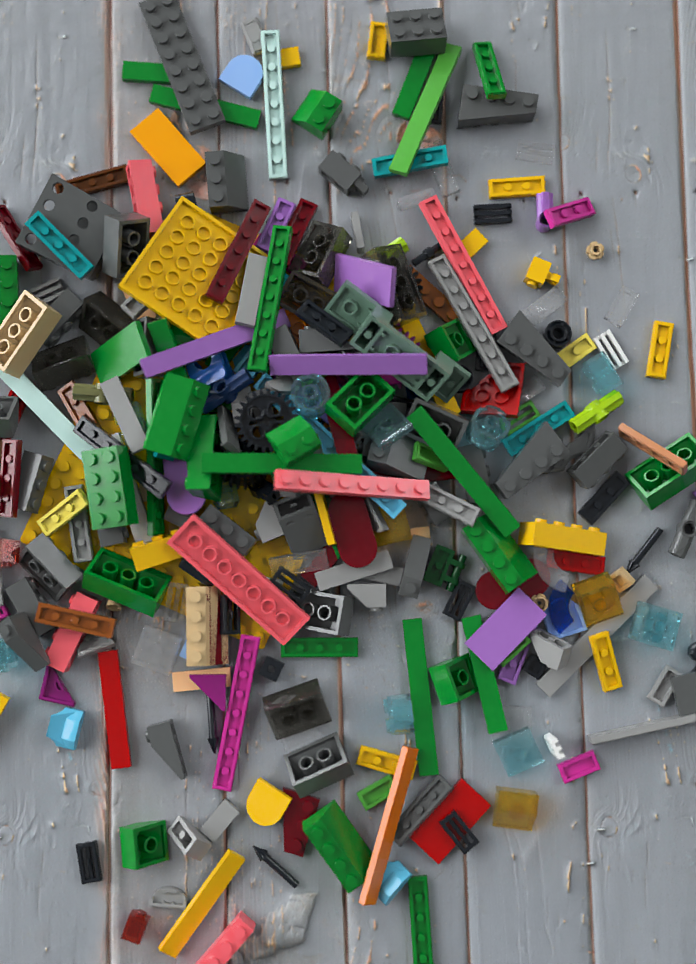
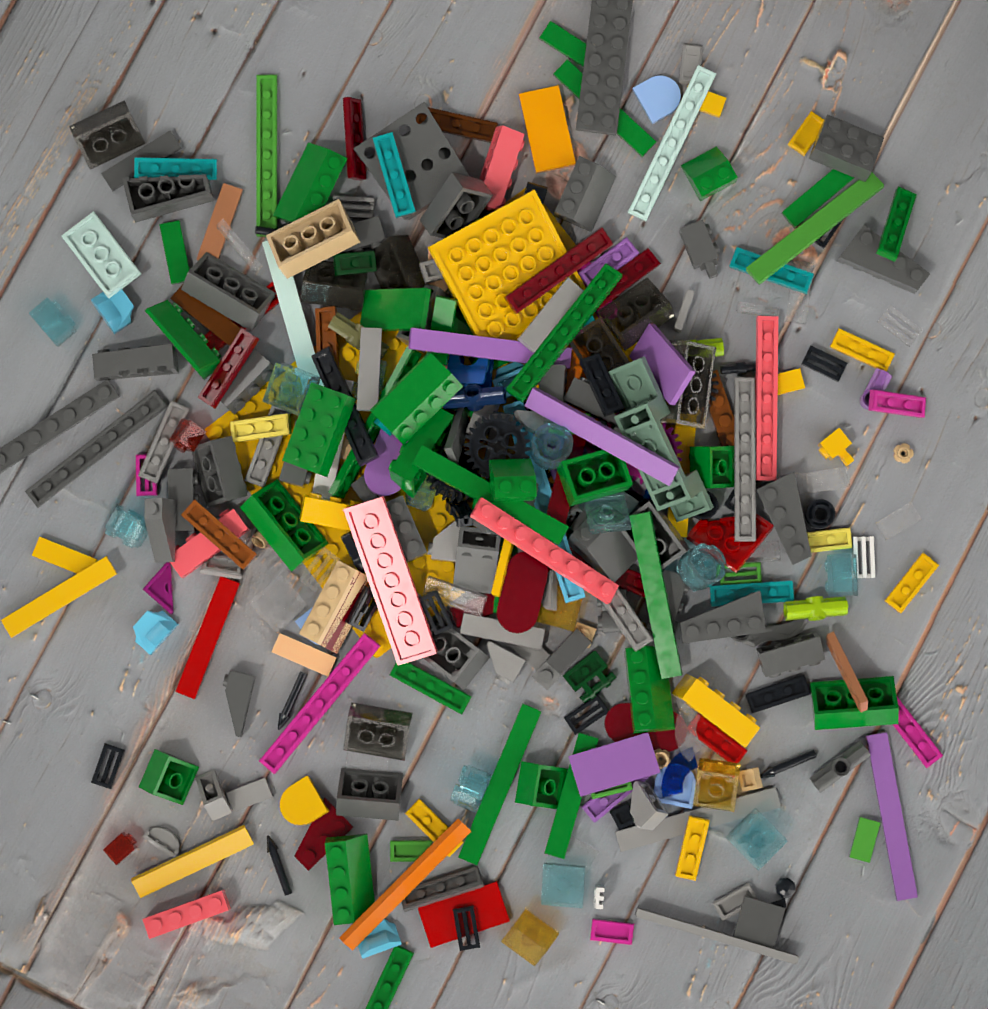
camera: 30 degrees right, 0 degrees up
magenta tile [189,674,226,711] -> none
black piece [259,655,285,682] -> none
bright green tile [412,441,448,472] -> none
none -> clear light blue brick [263,362,321,416]
none -> dark green plate [333,251,377,276]

